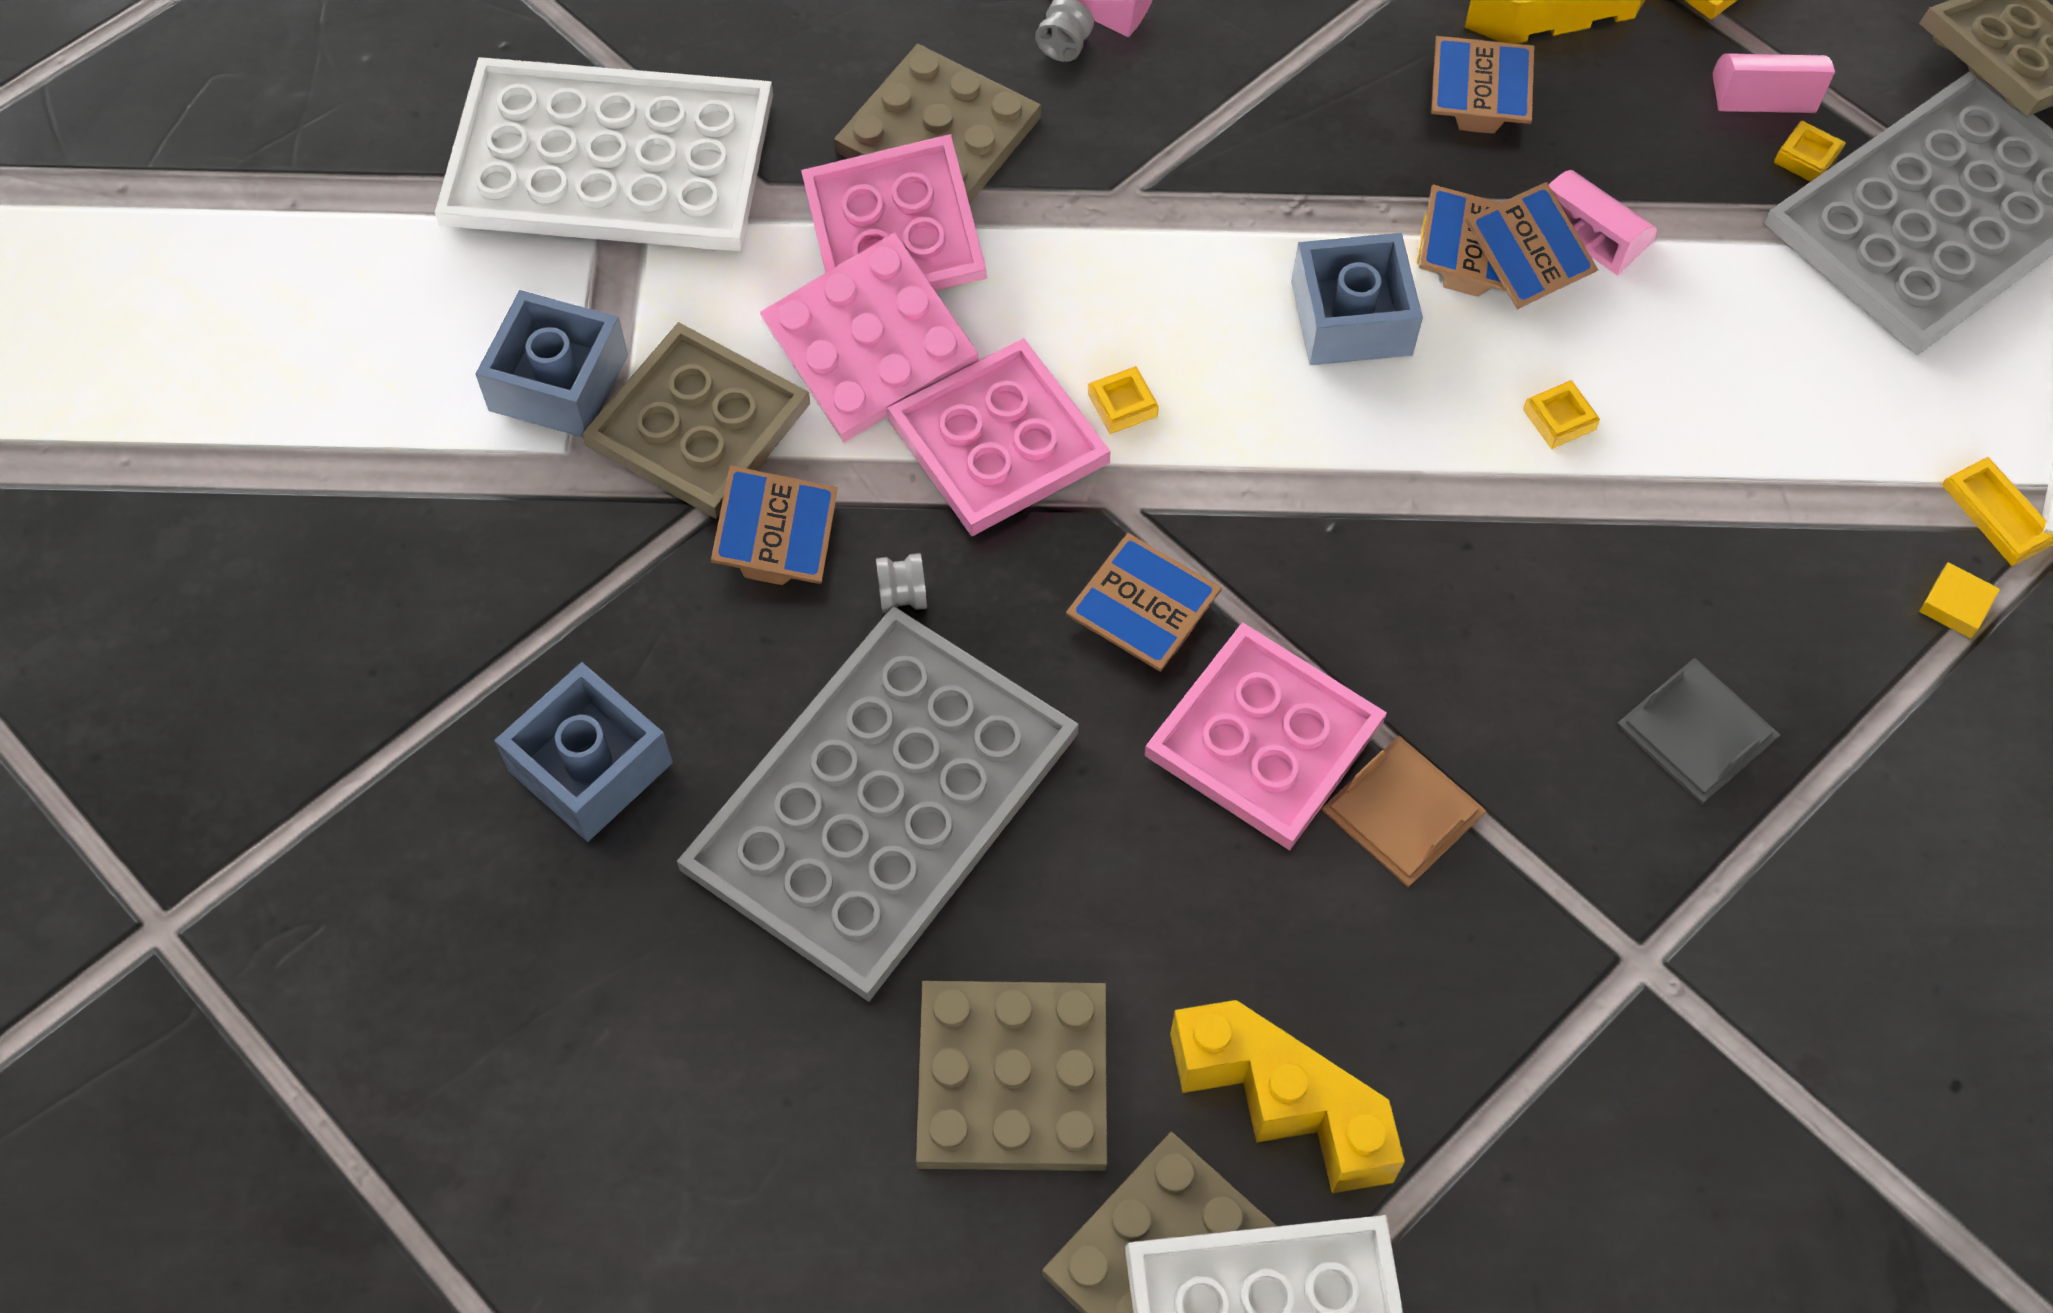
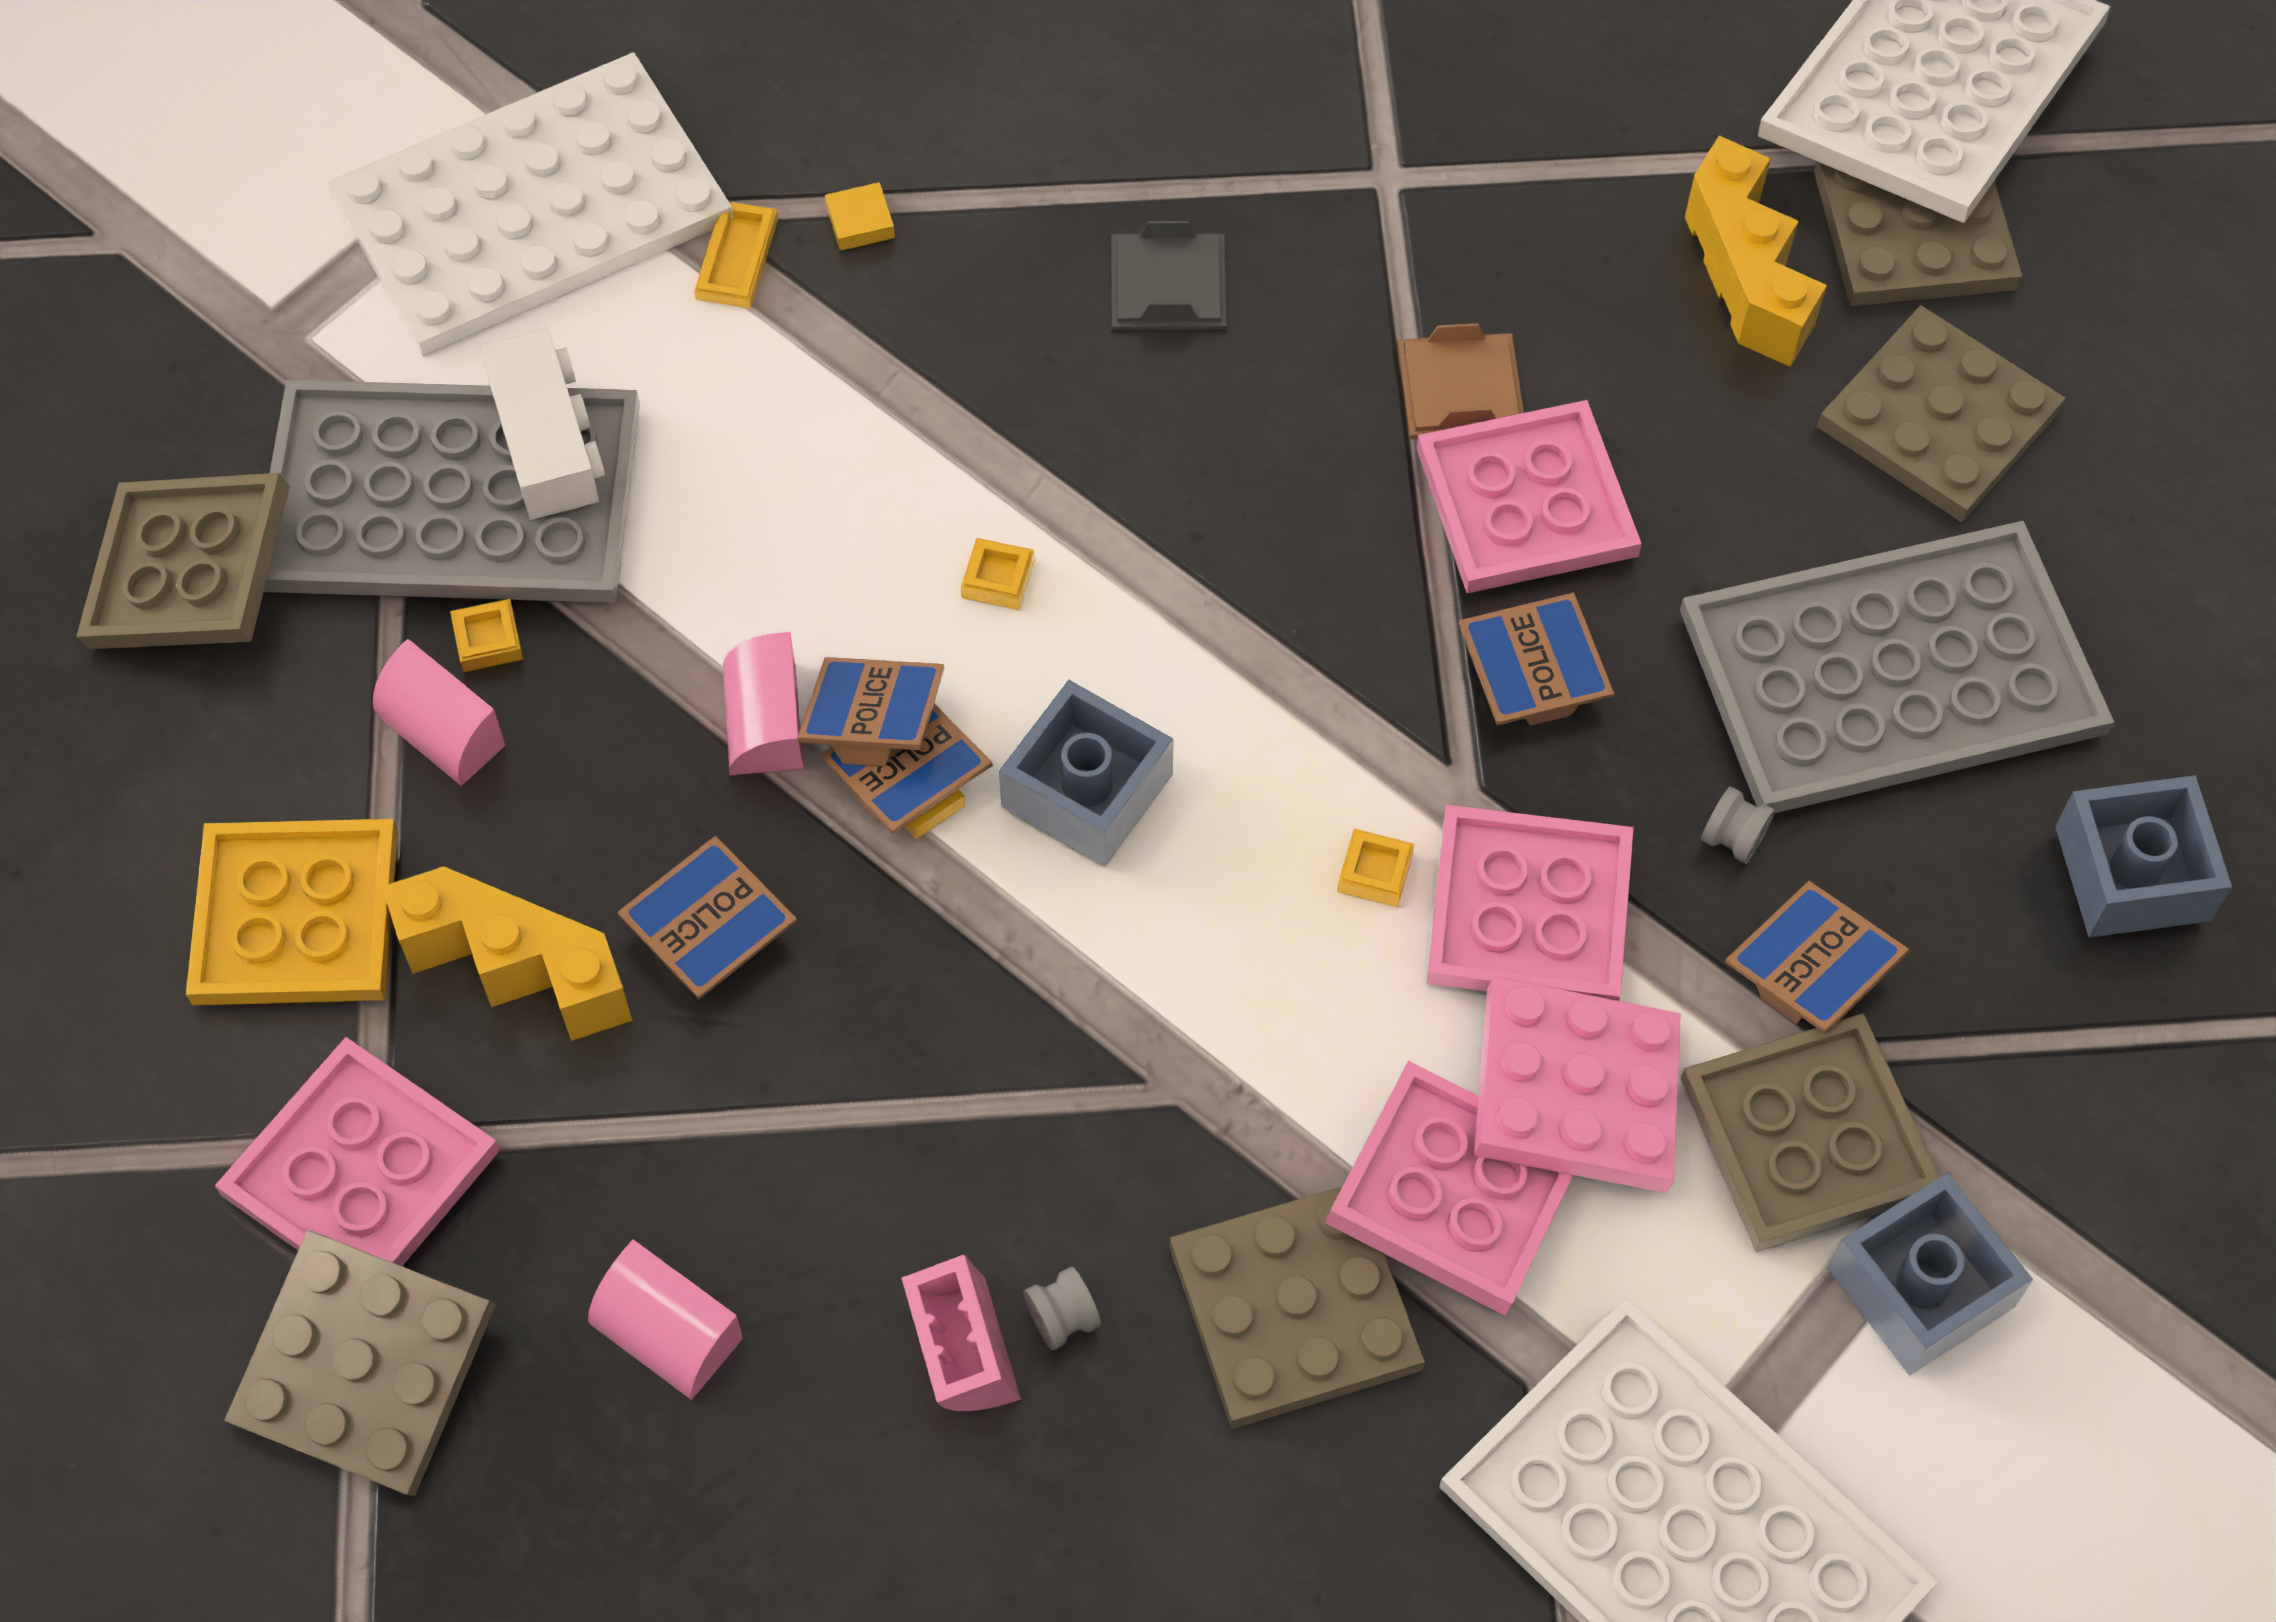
camera: 140 degrees left, 0 degrees up
none -> white brick [479,327,605,520]

